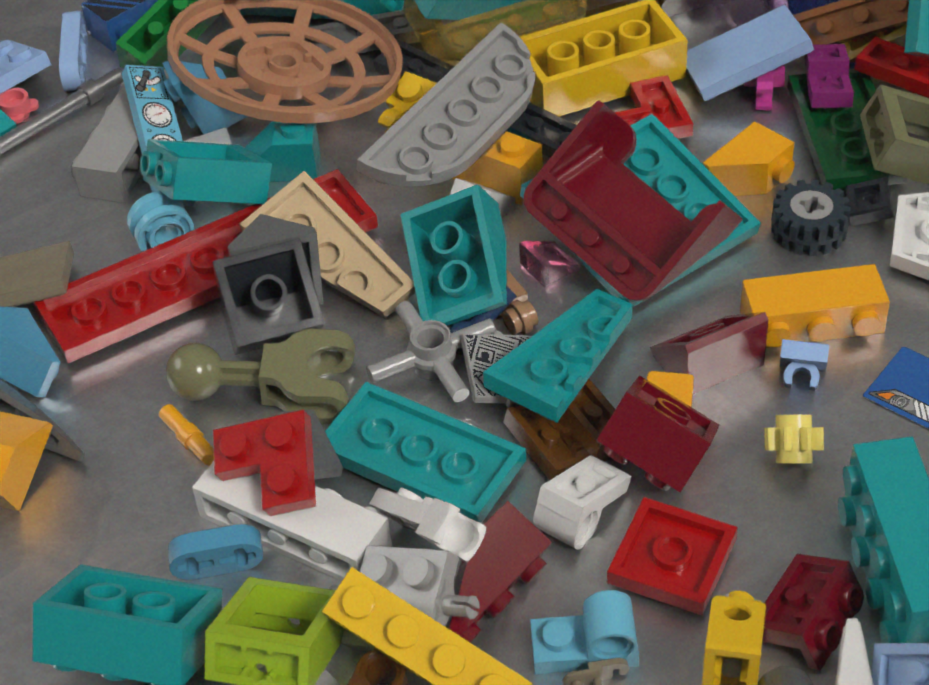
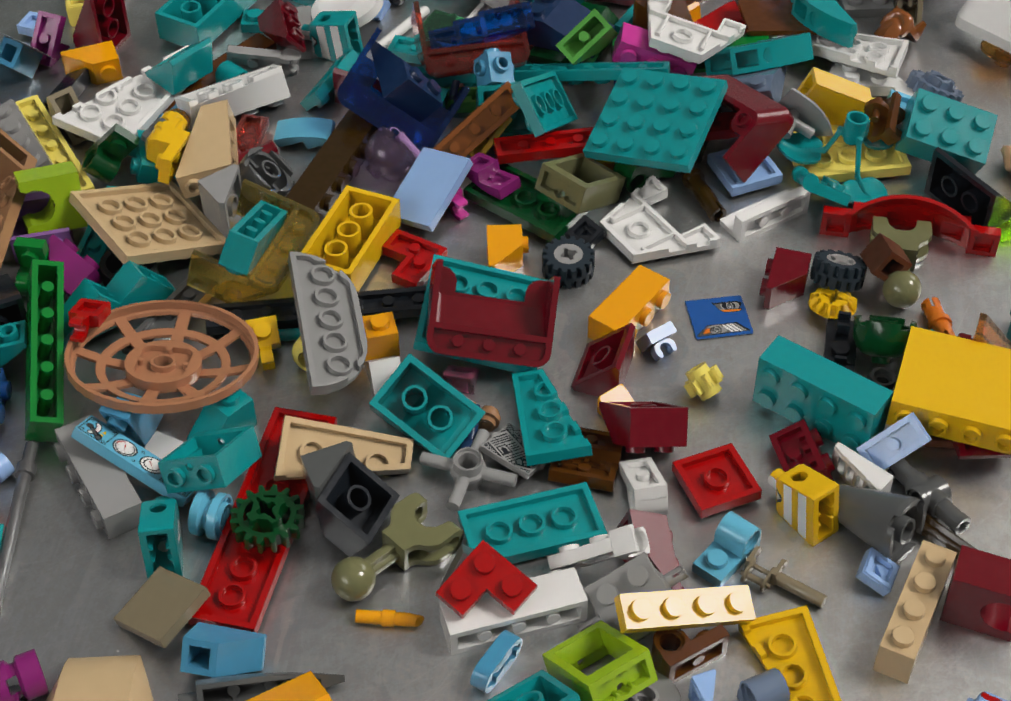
camera: 50 degrees left, 0 degrees up
none -> teal torso [138,496,183,579]
none -> dark green gear [230,484,306,554]

